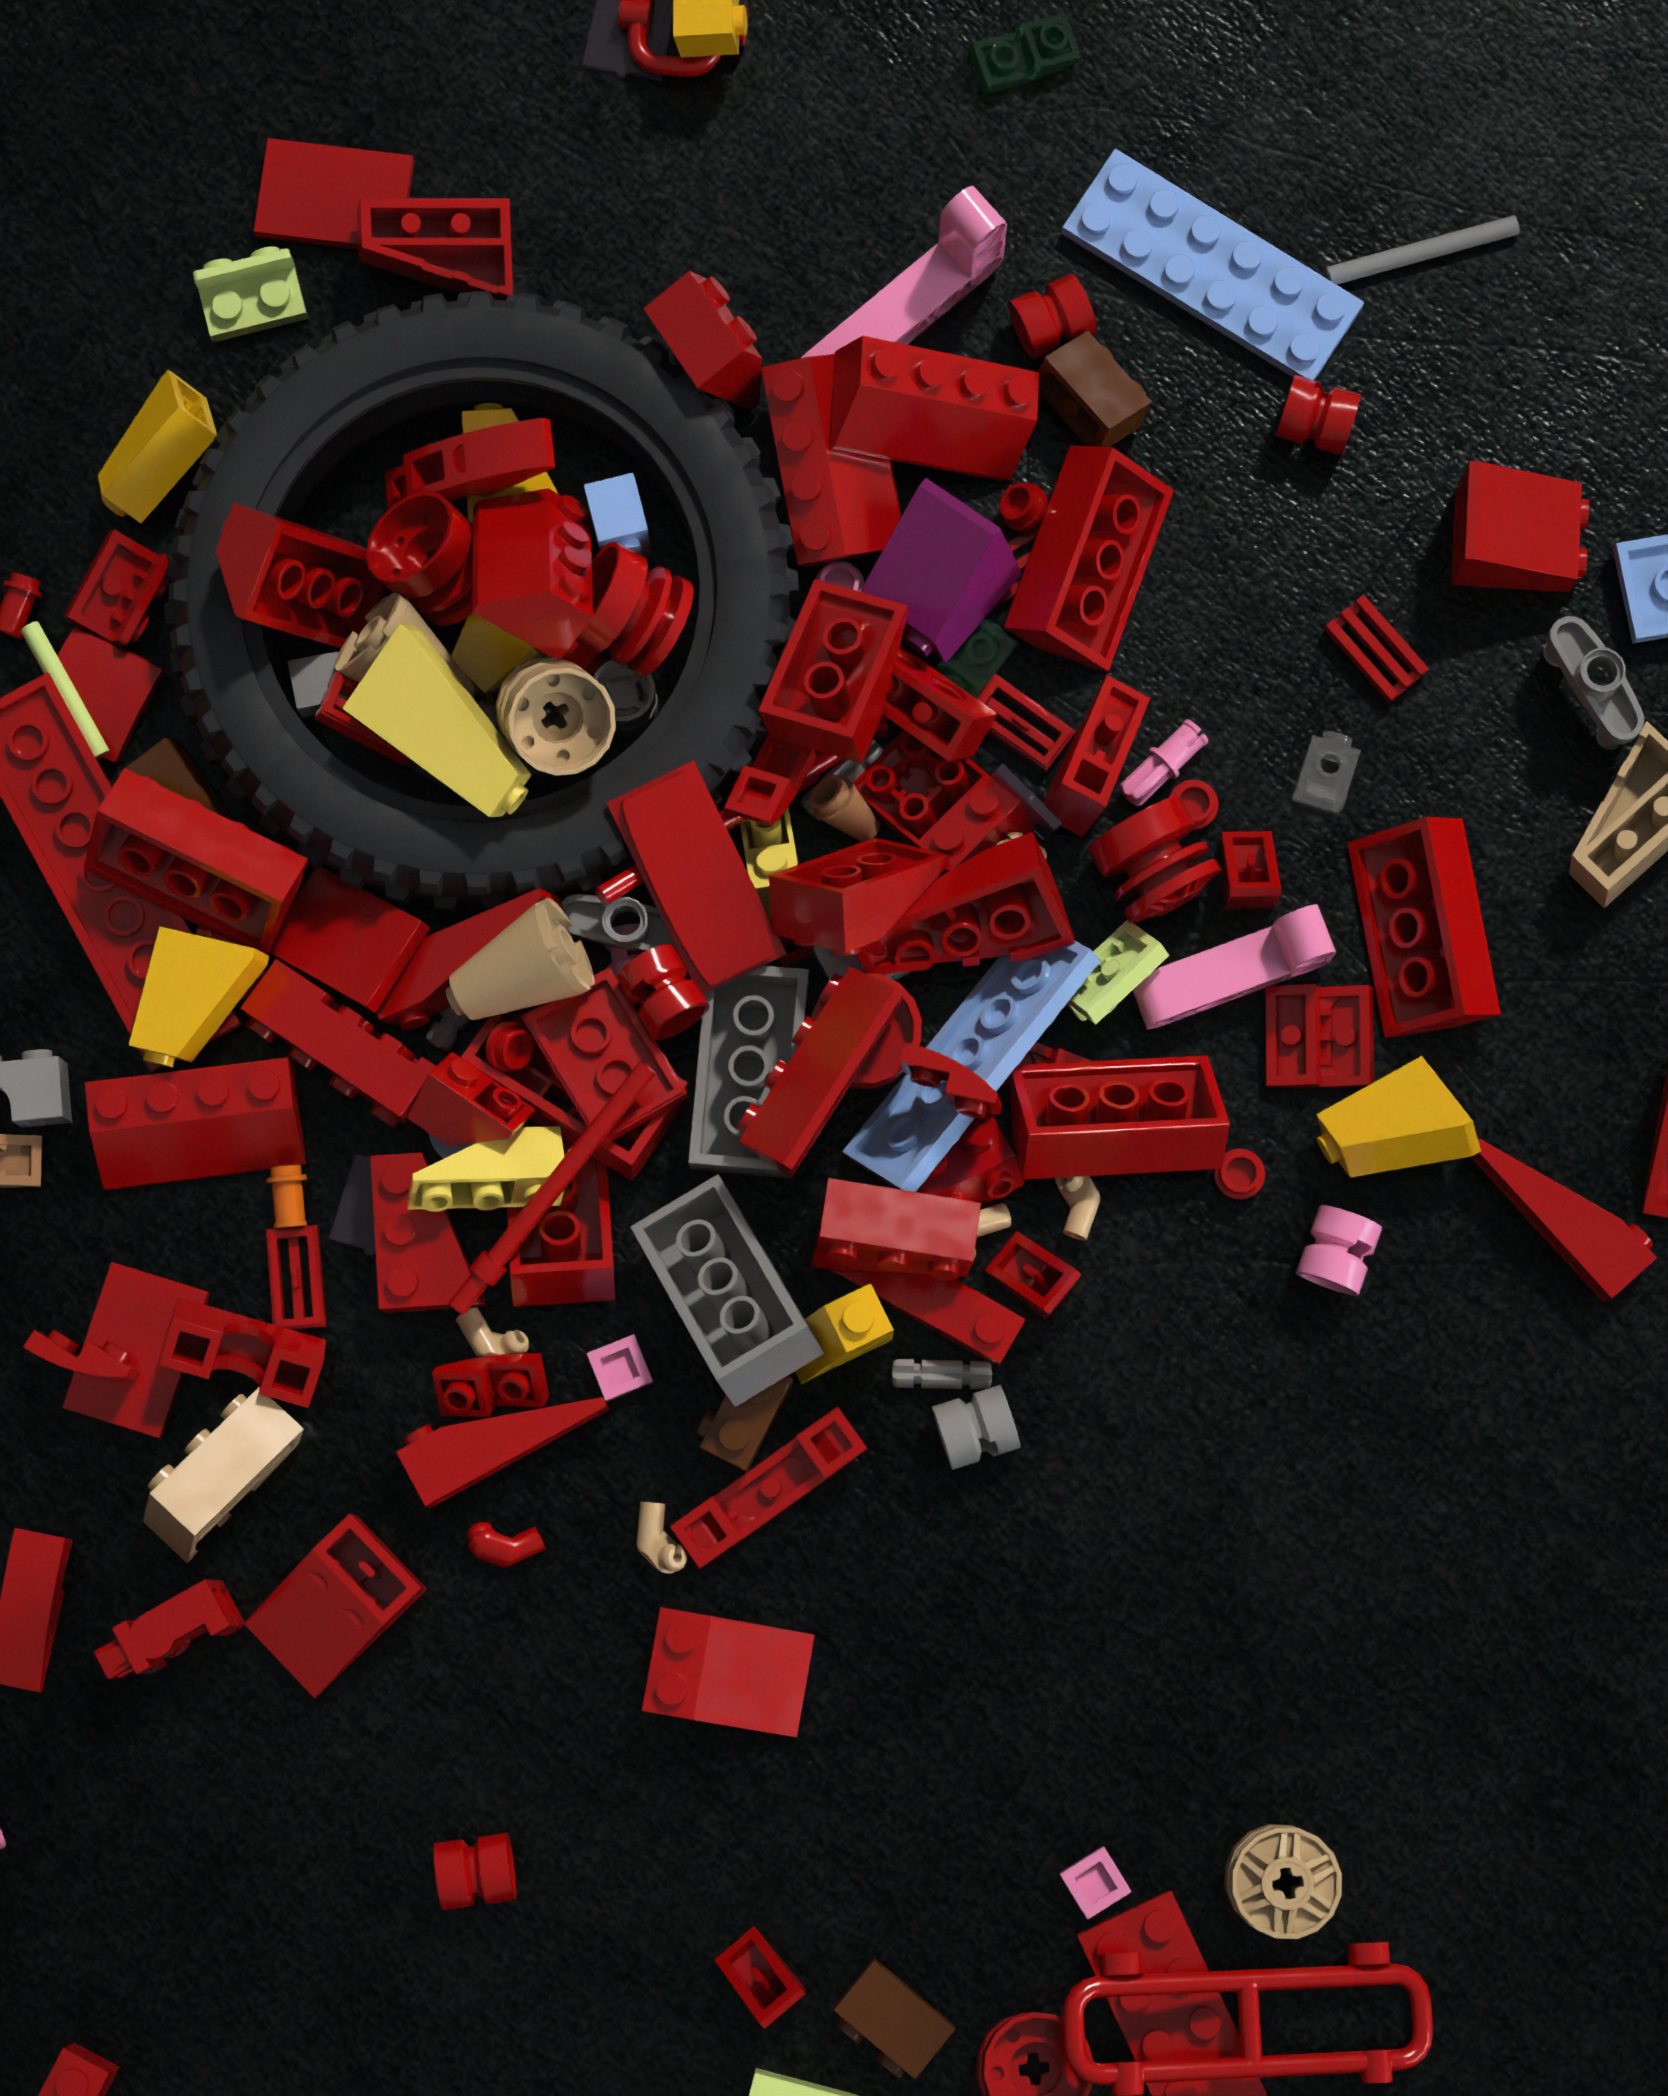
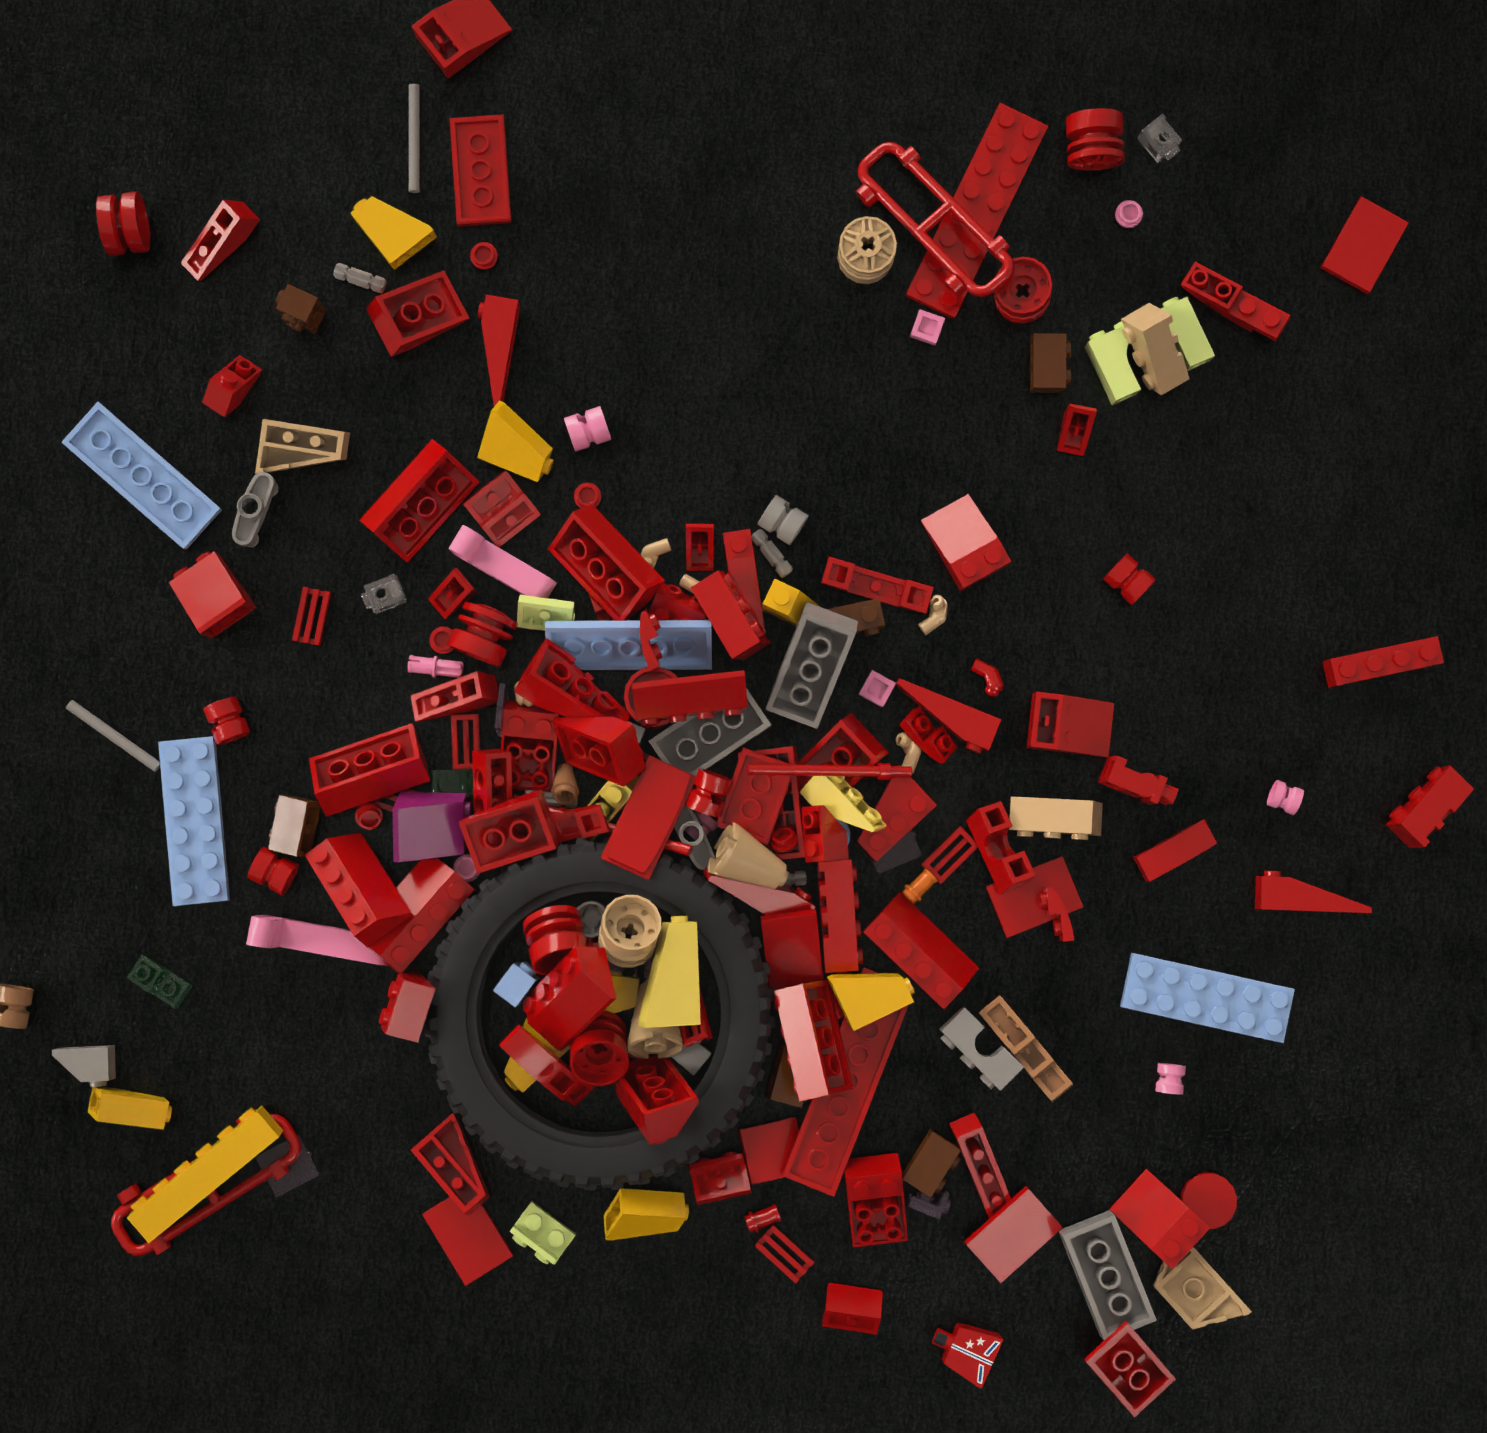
camera: 135 degrees left, 5 degrees up
yellowish green bar [21,621,110,760] -> none

